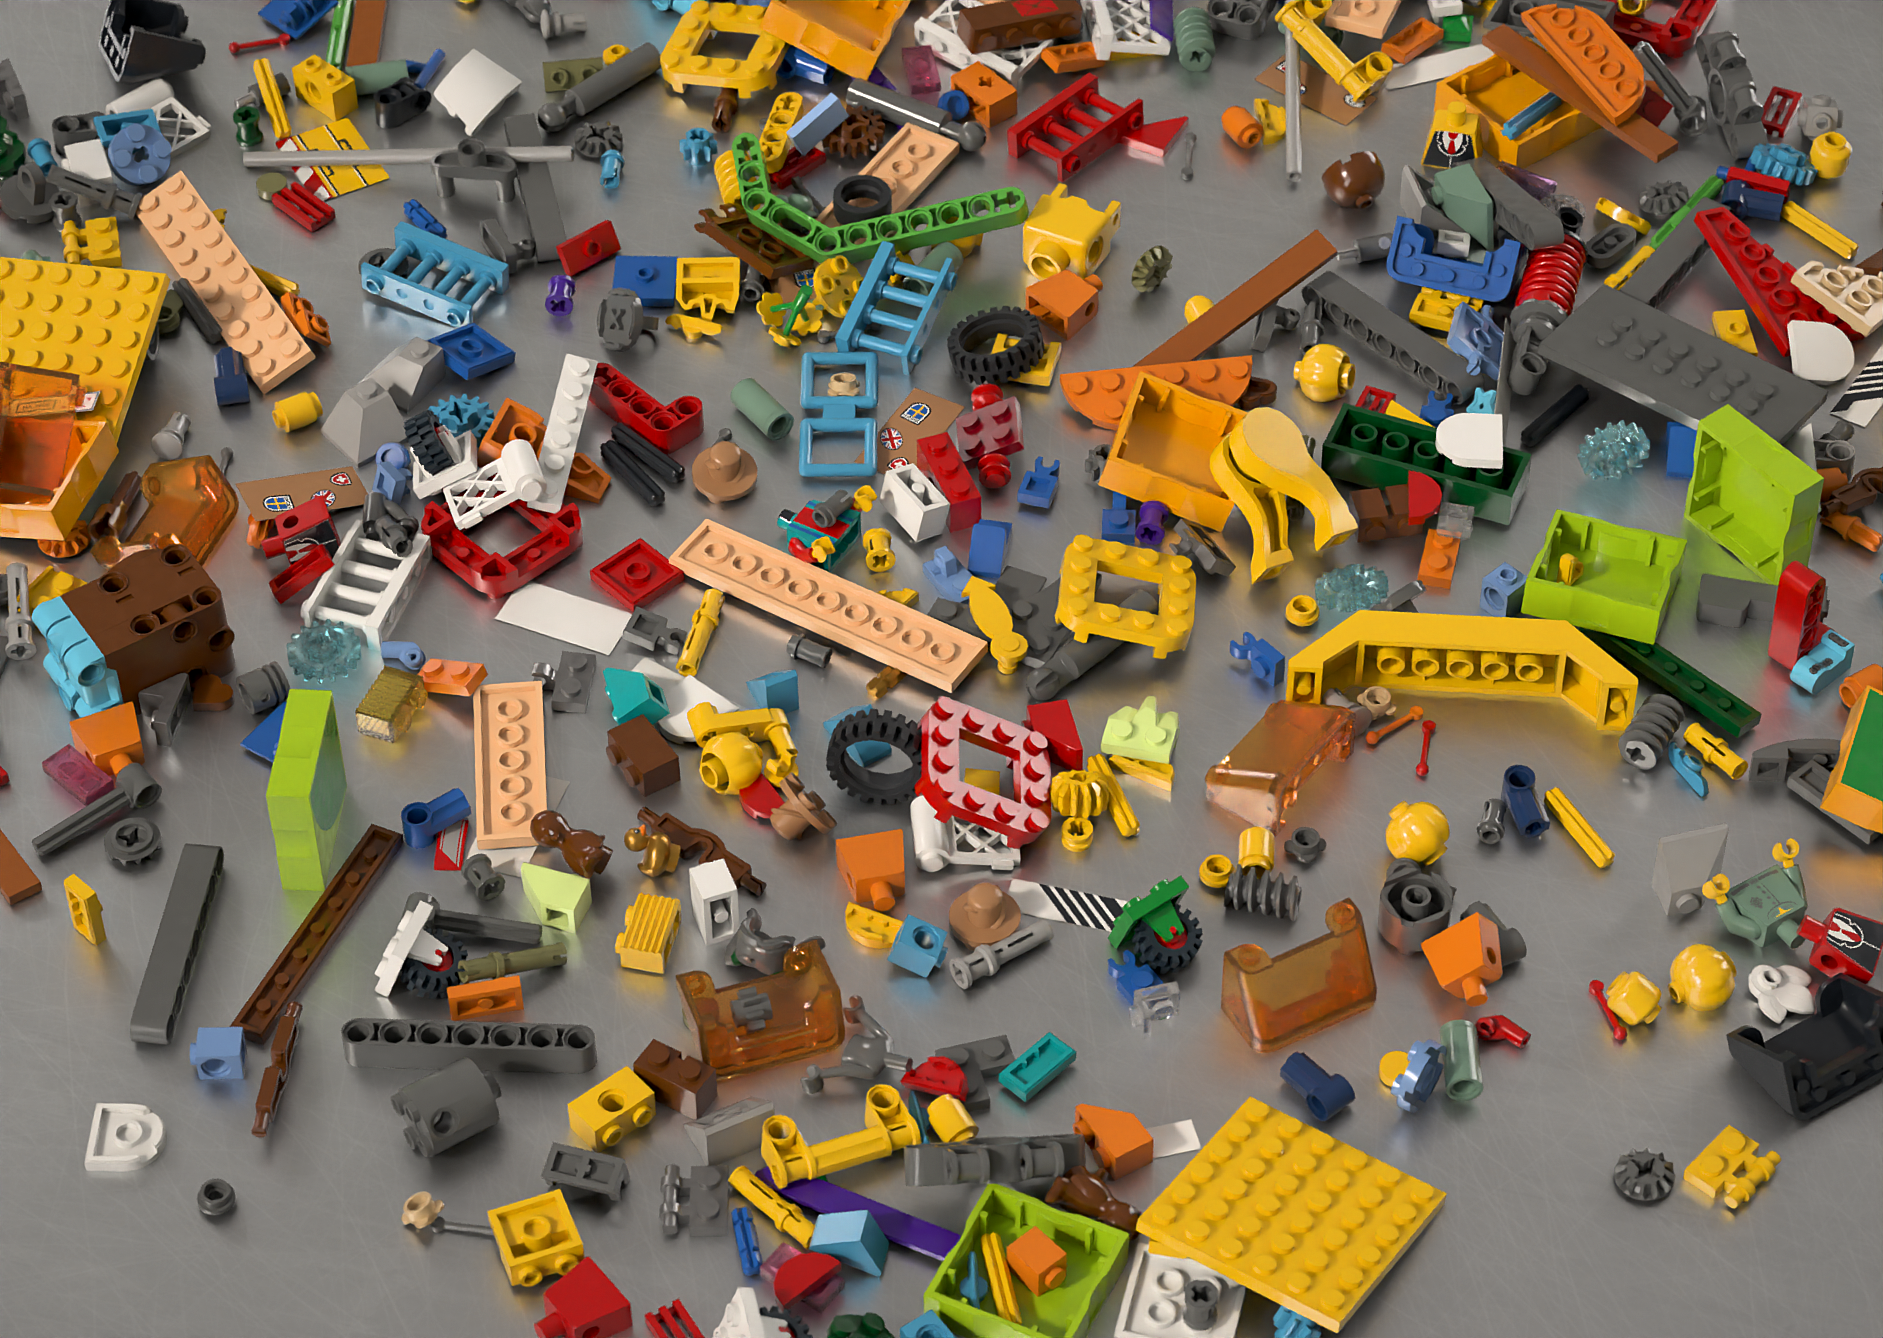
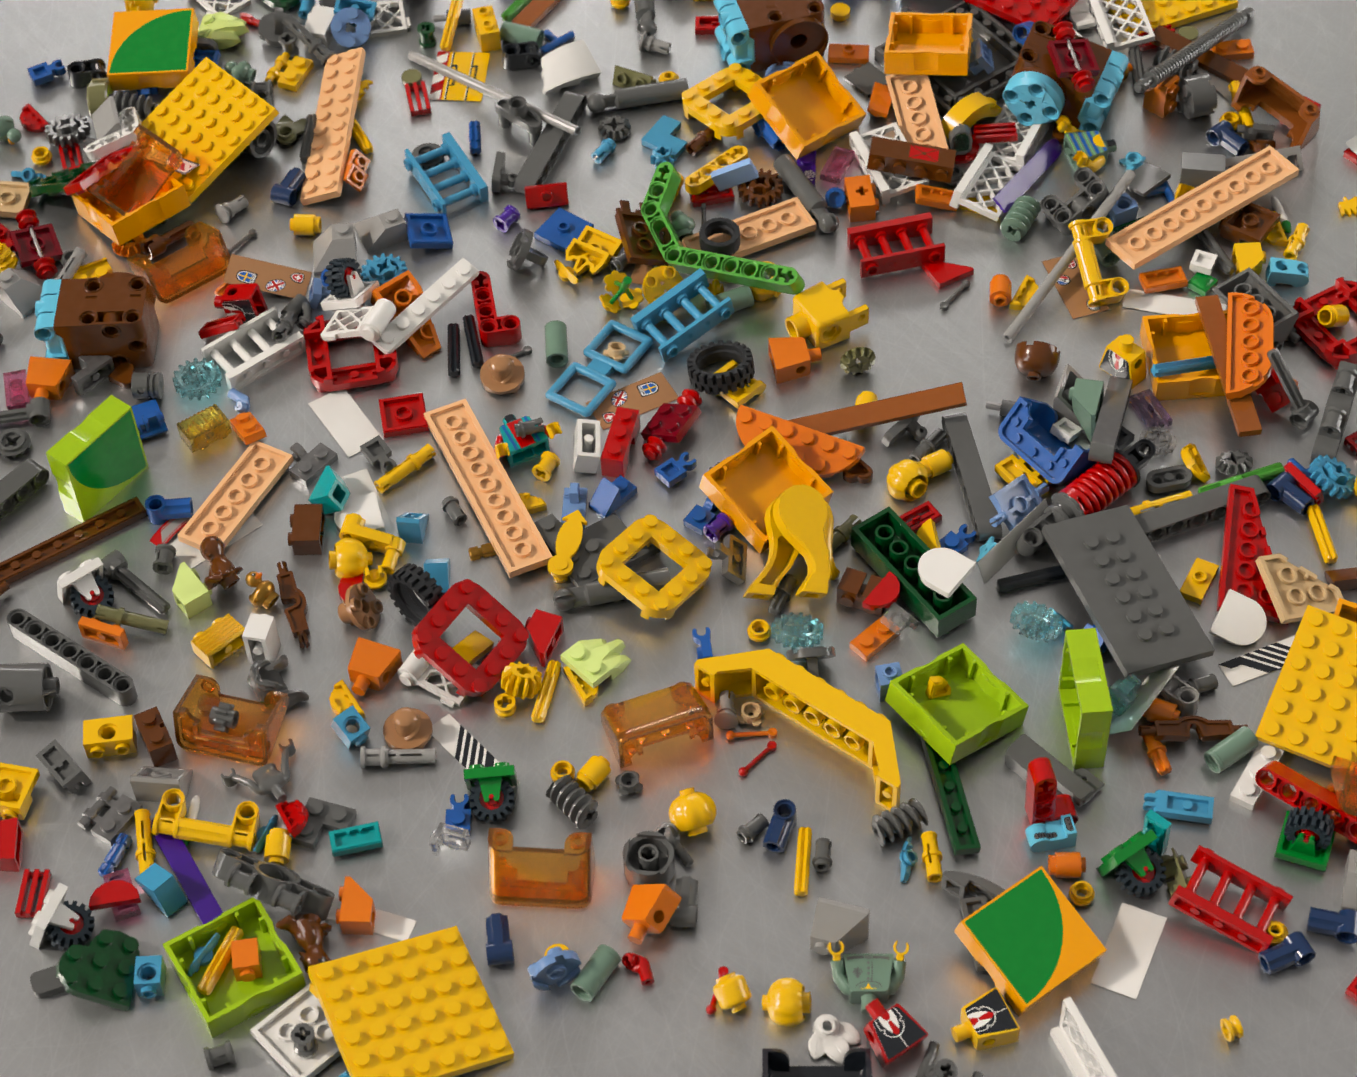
camera: 35 degrees right, 5 degrees up
none -> dark azure tile [641,115,687,159]
none -> dark grey axle [768,574,797,616]
none -> dark grey pin [812,838,832,872]
none -> yellow brick [919,449,954,479]

